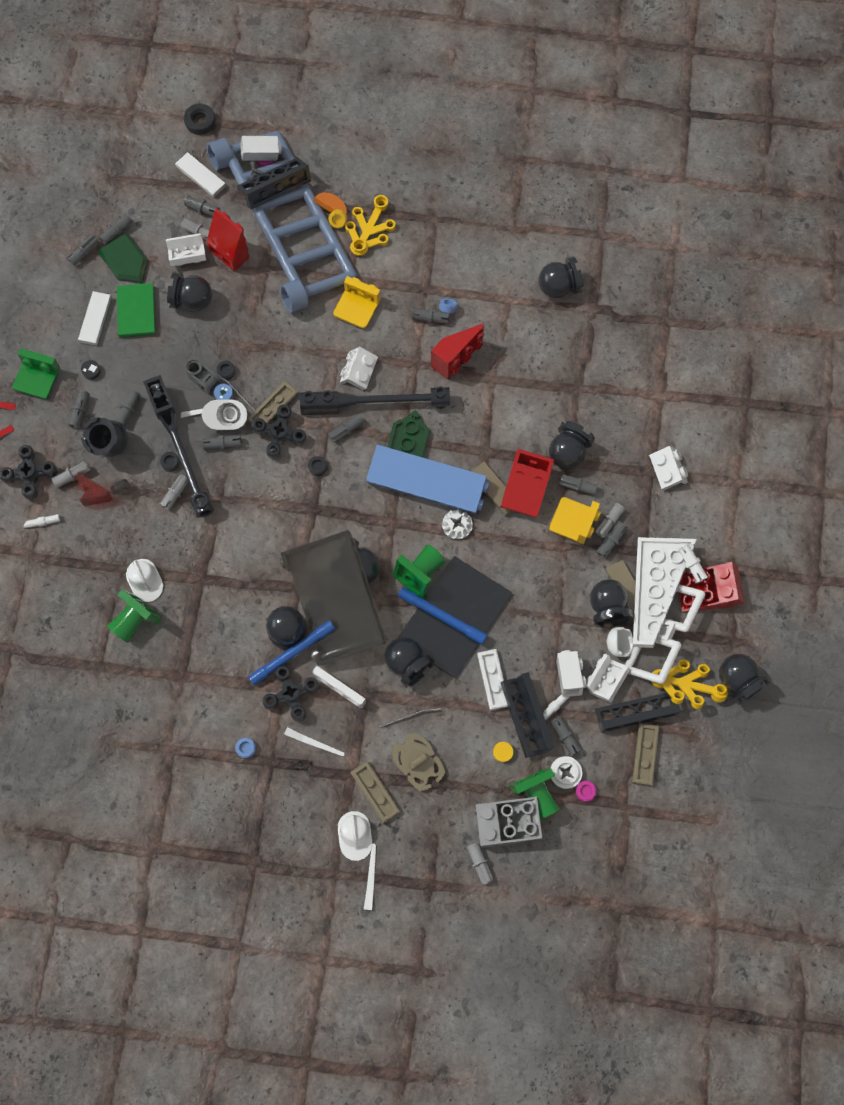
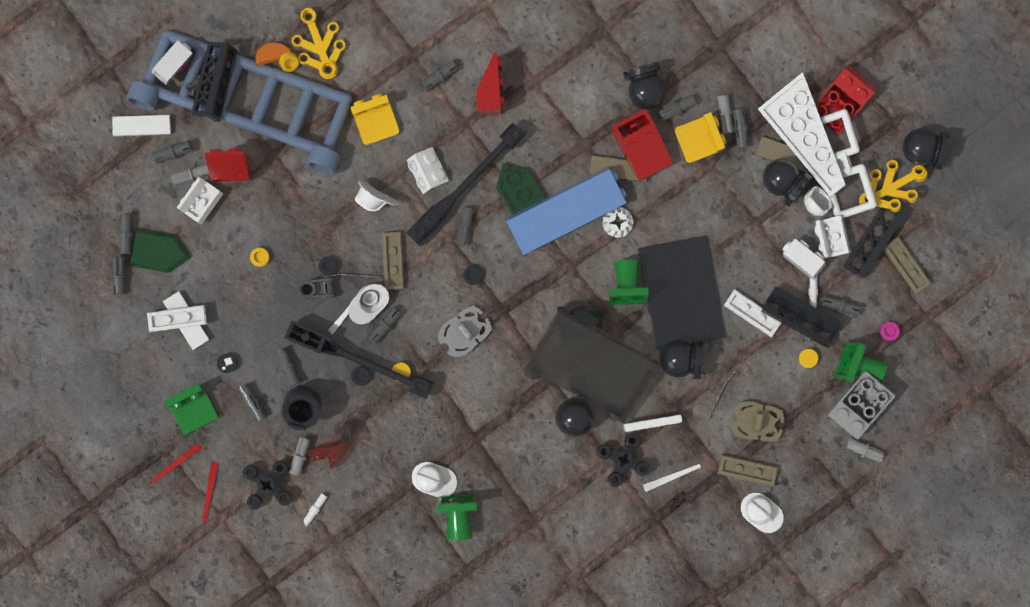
camera: 45 degrees left, 15 degrees up
green tile [117,283,156,338] -> none
light grey axle [159,474,189,511] -> none
black tile [167,271,213,312] -> none
black tyre [184,103,216,135] -> none
medium blue tile [214,384,233,400] -> none
medium blue tile [235,738,256,759] -> none
blue piece [248,620,336,686] -> none
black gear [251,404,306,459] -> none
white sticker [364,844,376,910] -> none
blue piece [398,587,488,645] -> none
medium blue tile [439,298,458,313] -> none
white gear [551,756,582,789] -> none
white bracket [649,446,688,490] -> none
white pin [678,543,708,583] -> none
none -> white tile [147,305,207,332]
none -> yellow tile [250,248,270,267]
none -> white piece [355,180,399,211]
none -> yellow tile [392,363,411,382]
none -> light grey shield [438,305,492,357]

